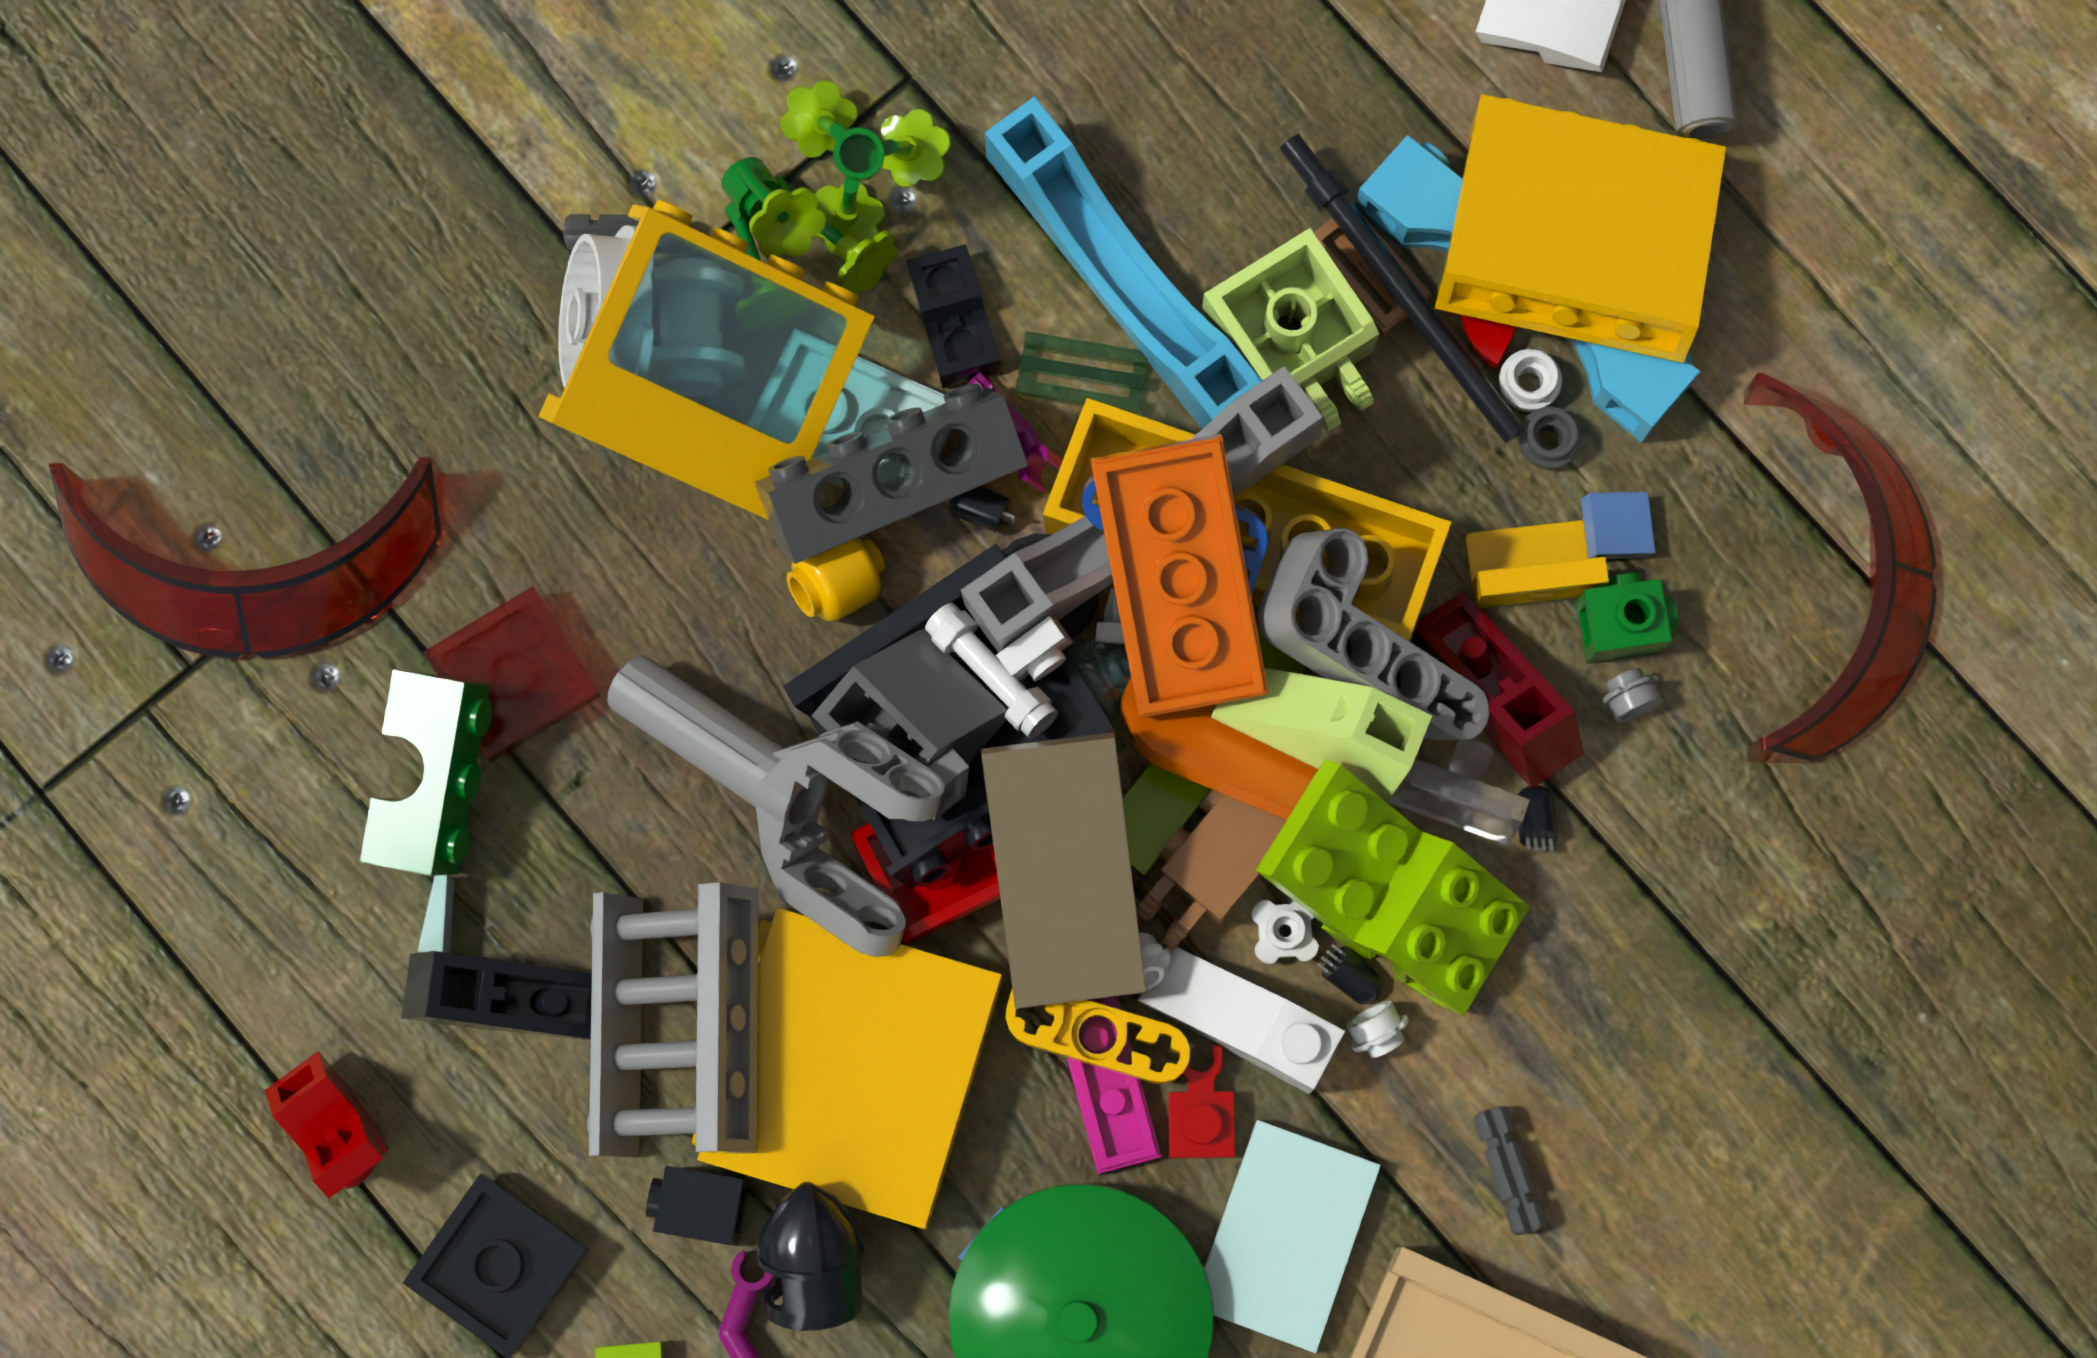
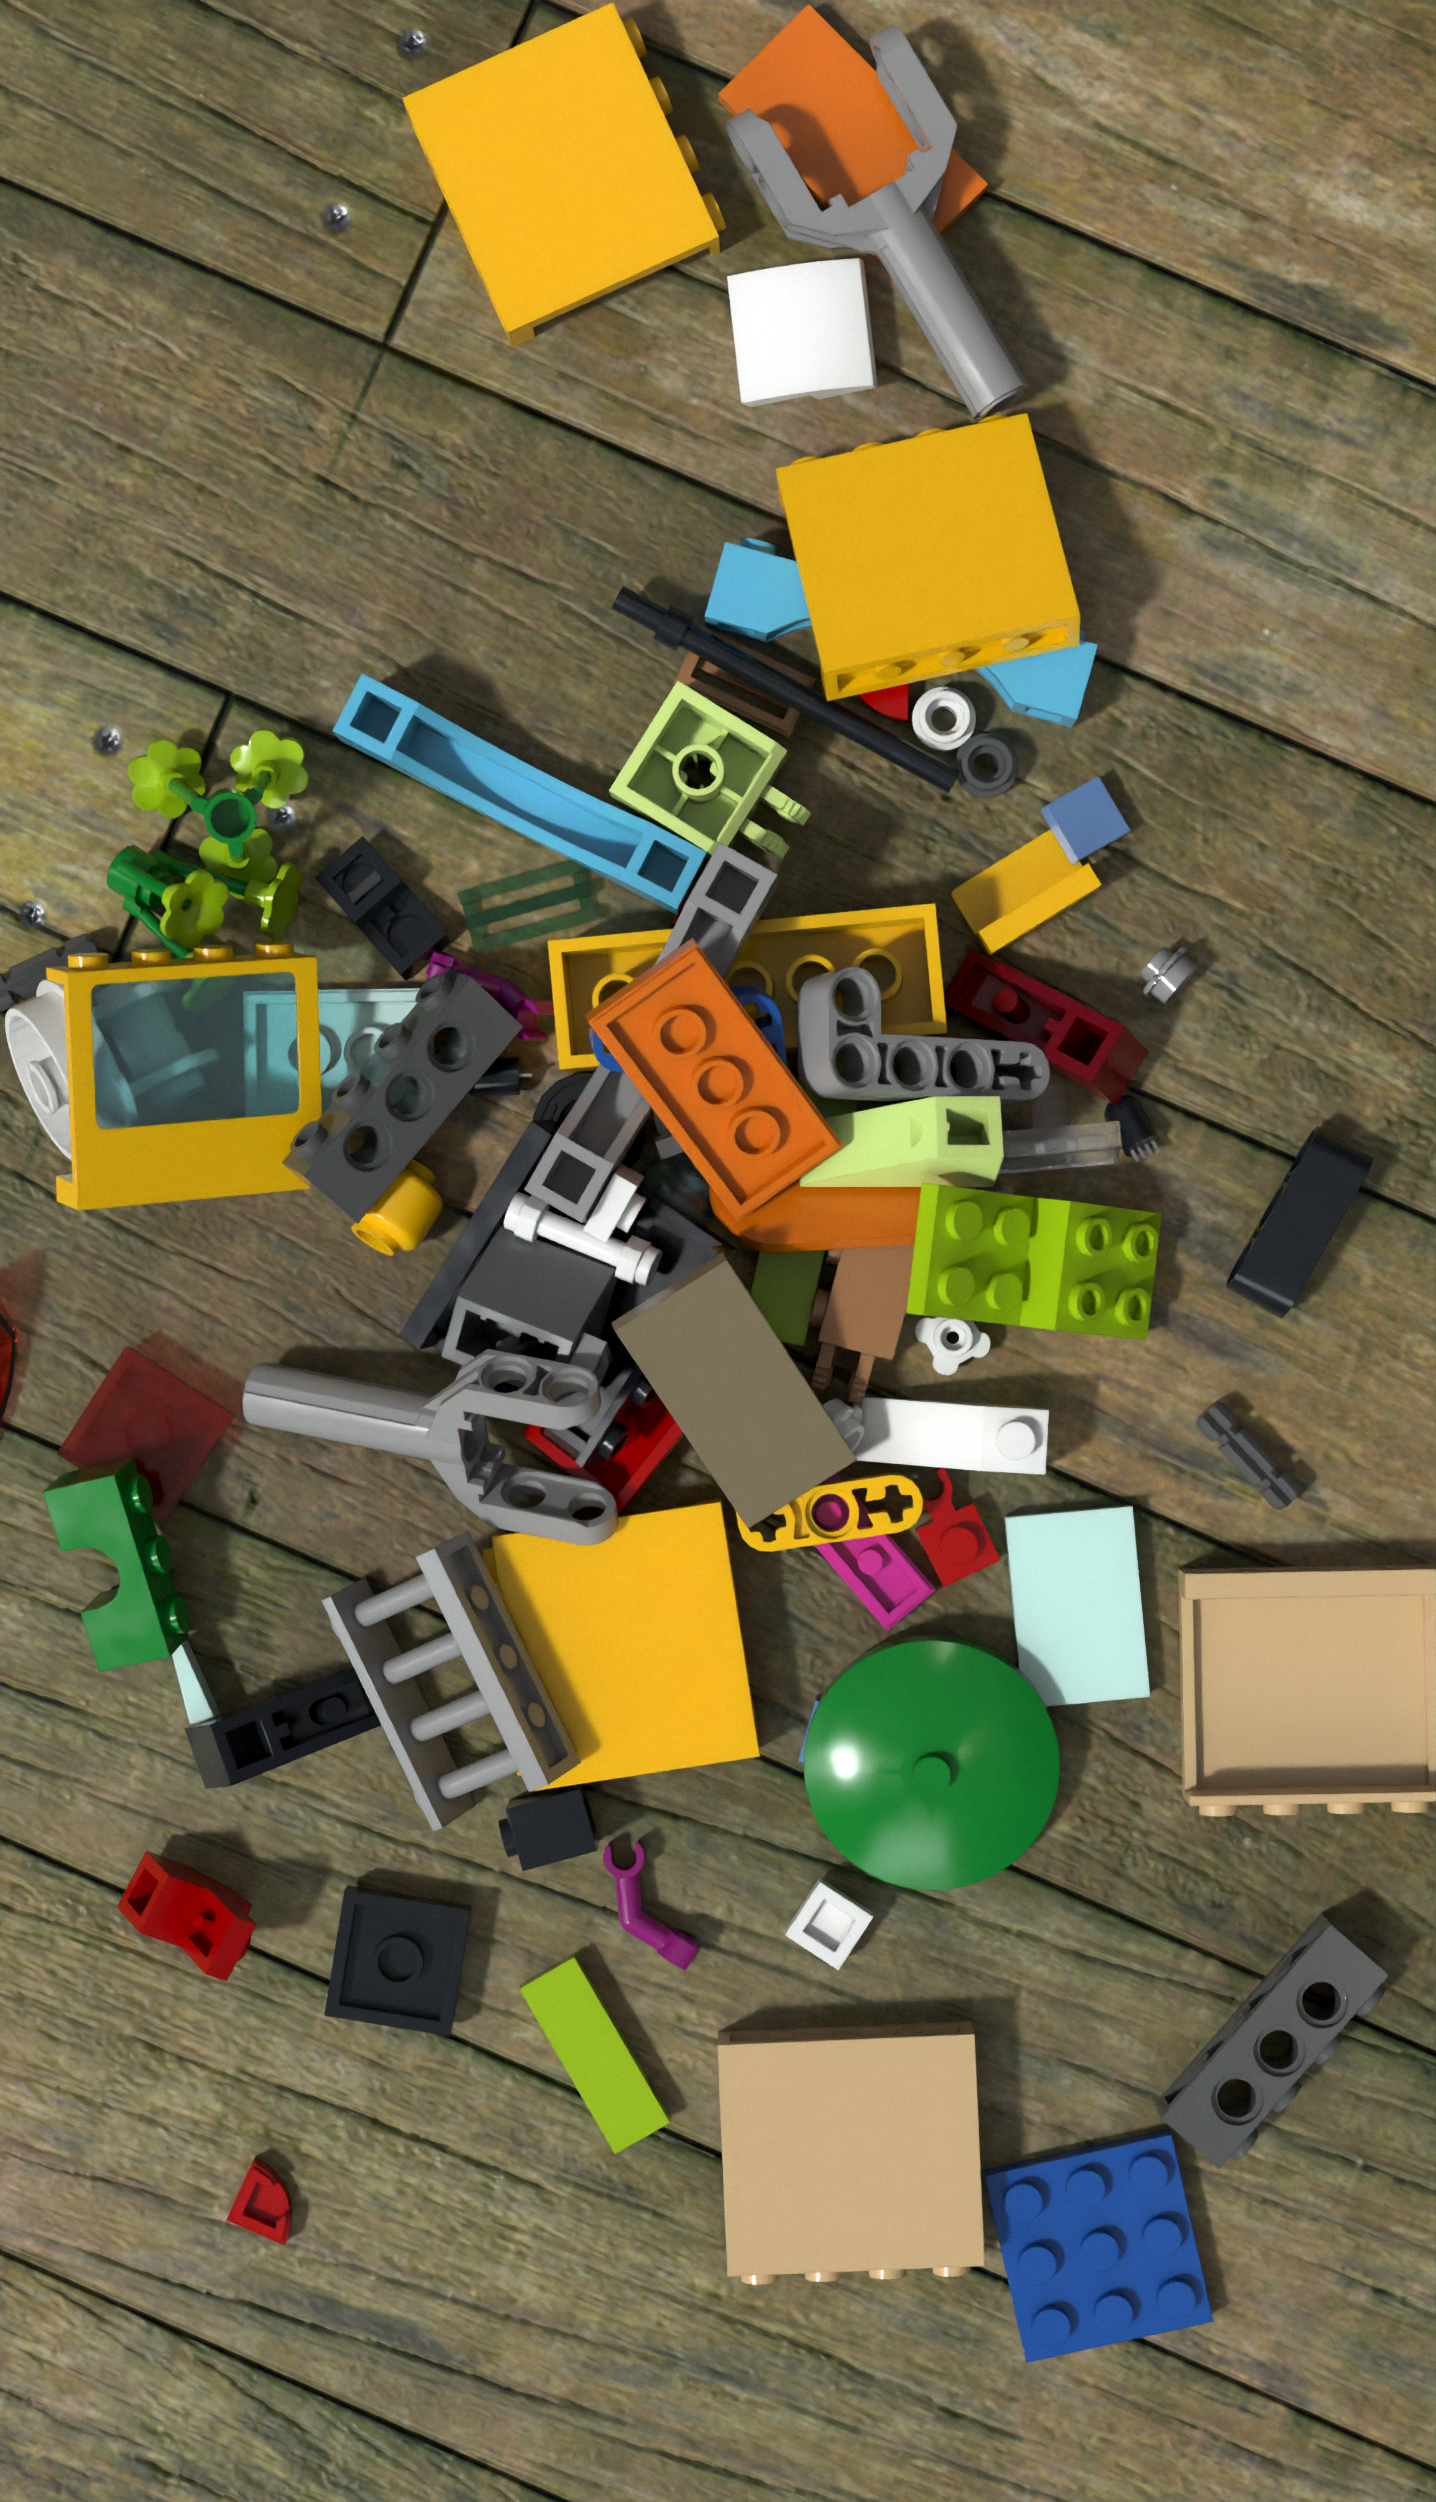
camera: 30 degrees left, 10 degrees up
black helmet [757,1181,864,1331] -> none
black piece [1316,943,1384,1004] -> none
white plate [1346,1001,1409,1058] -> none
green brick [1575,573,1678,664] -> none
clear red windscreen [1744,373,1937,764] -> none
none -> black beam [1225,1126,1373,1319]

